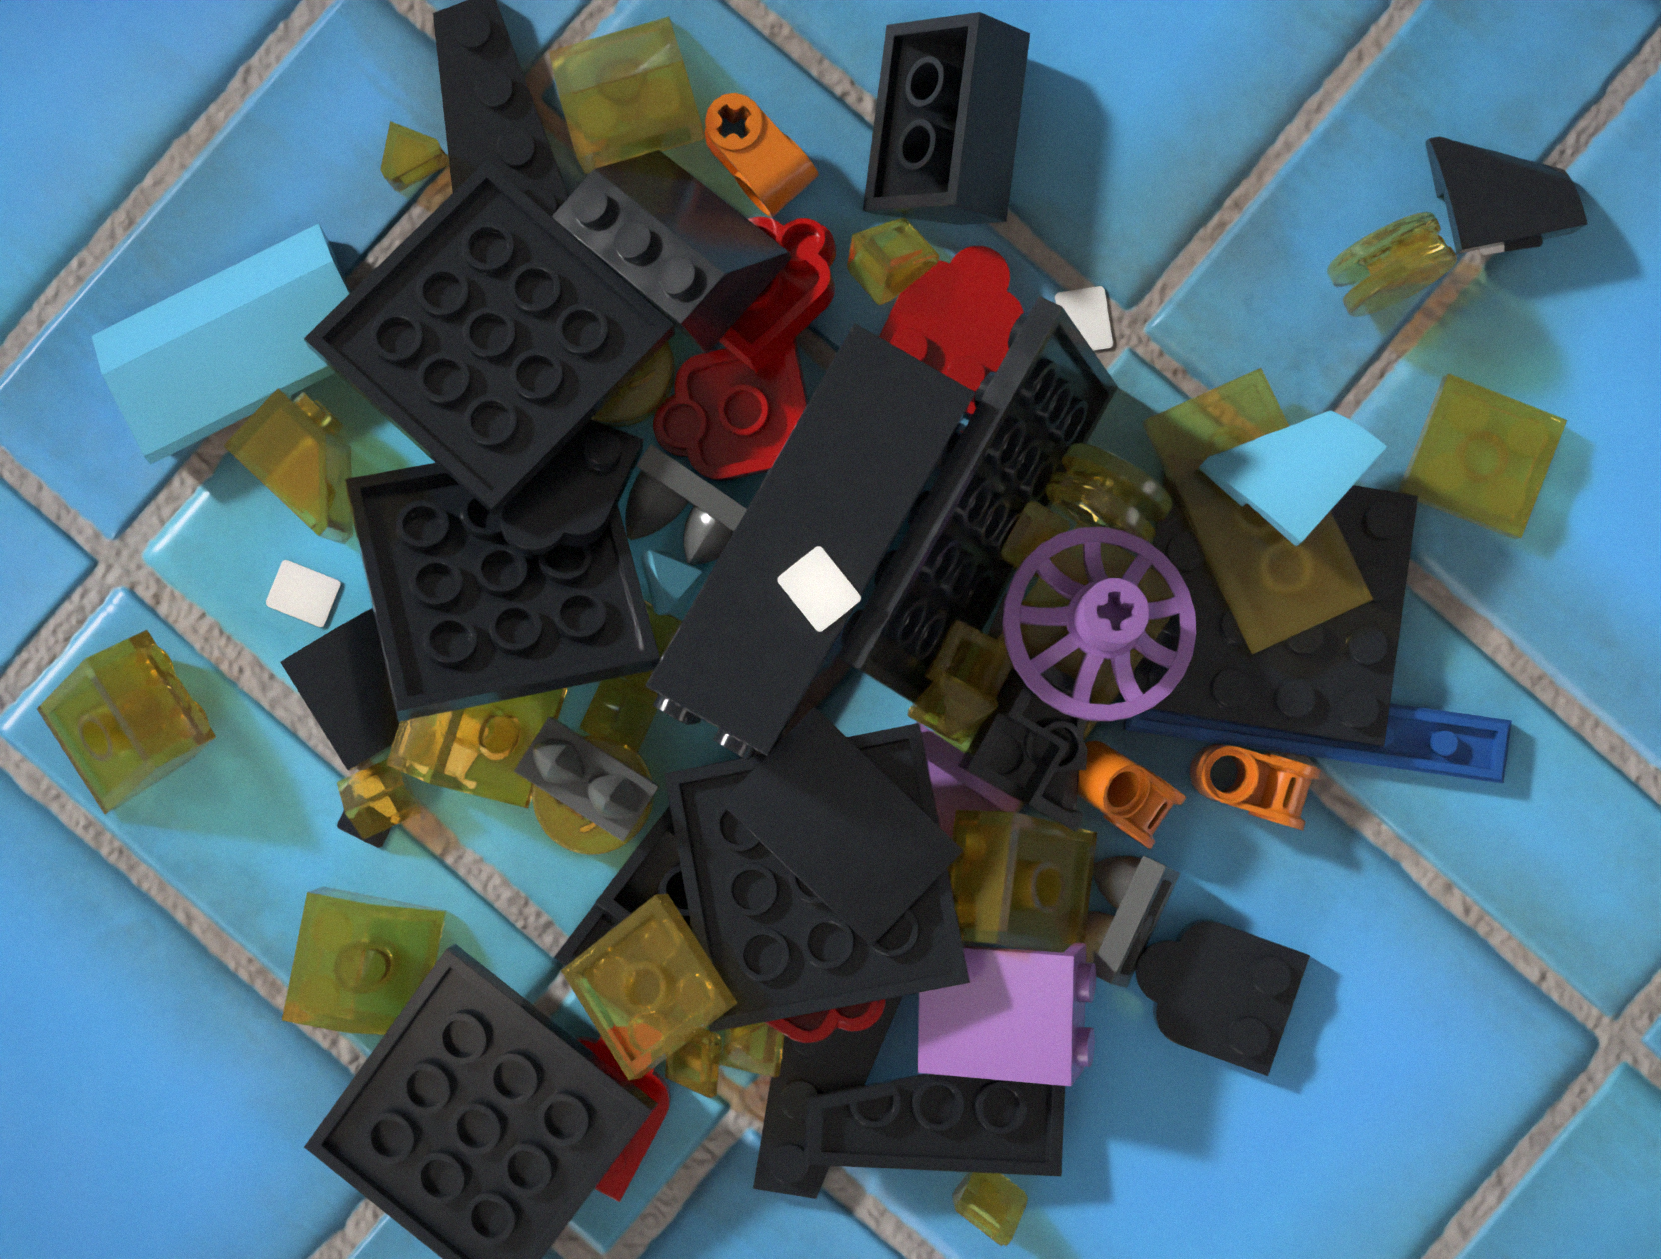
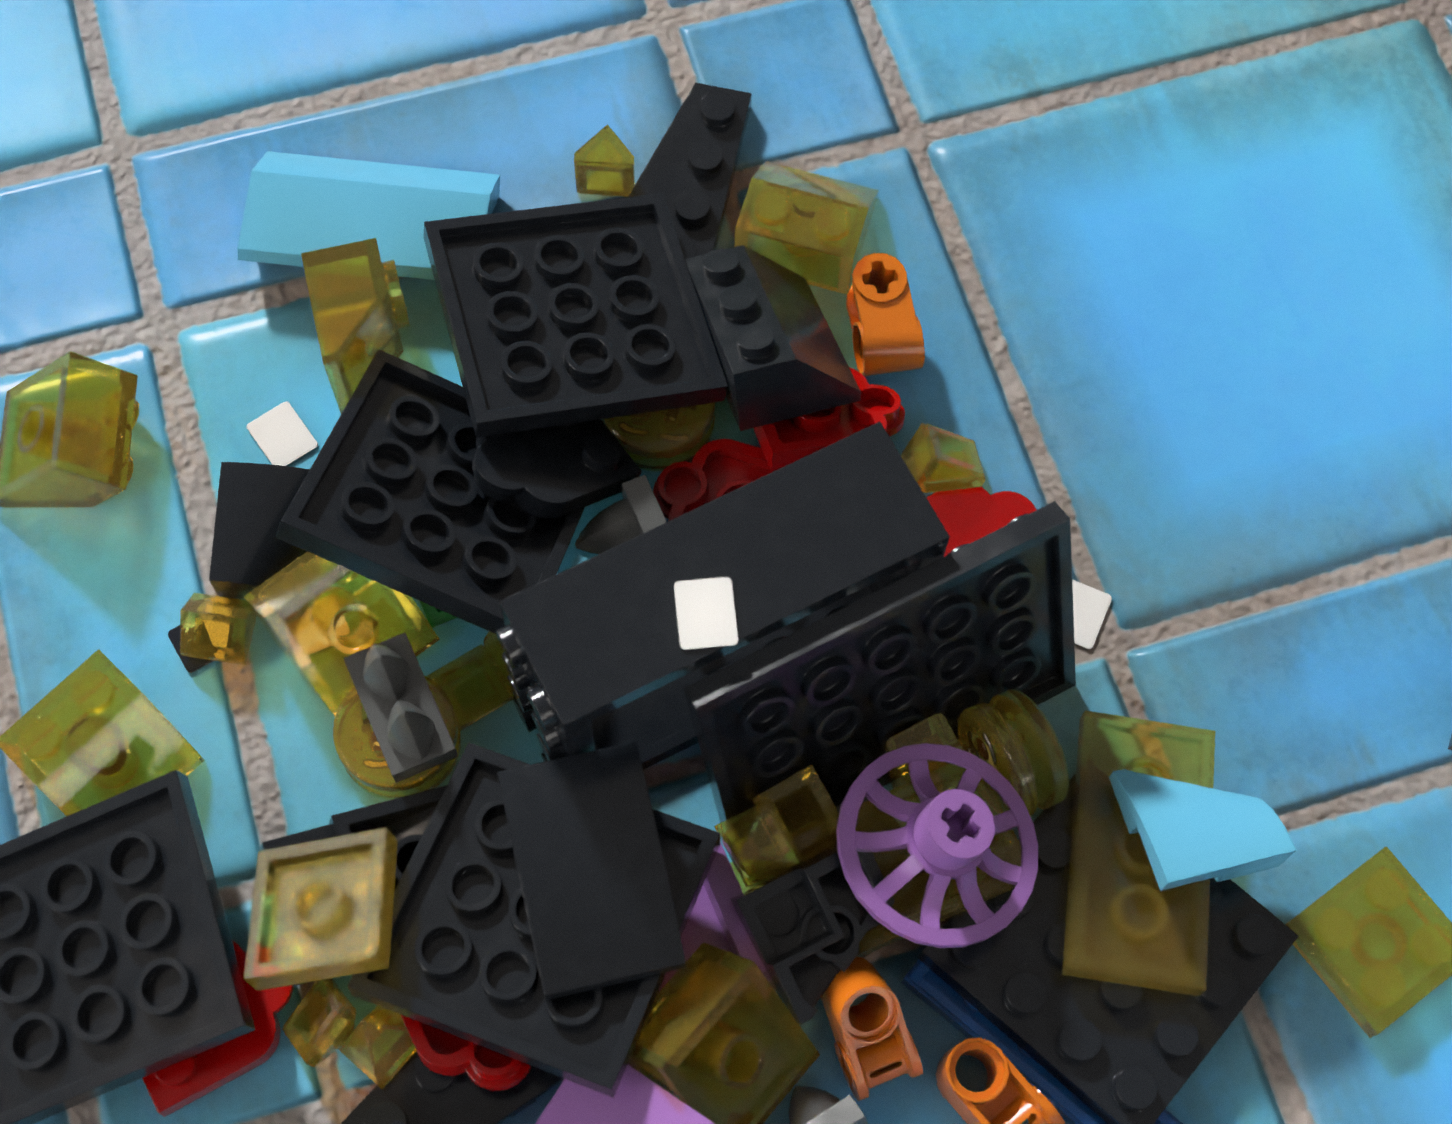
camera: 30 degrees right, 20 degrees down
black slope [863,12,1030,225] -> none
clear yellow head [1327,212,1457,317] -> none

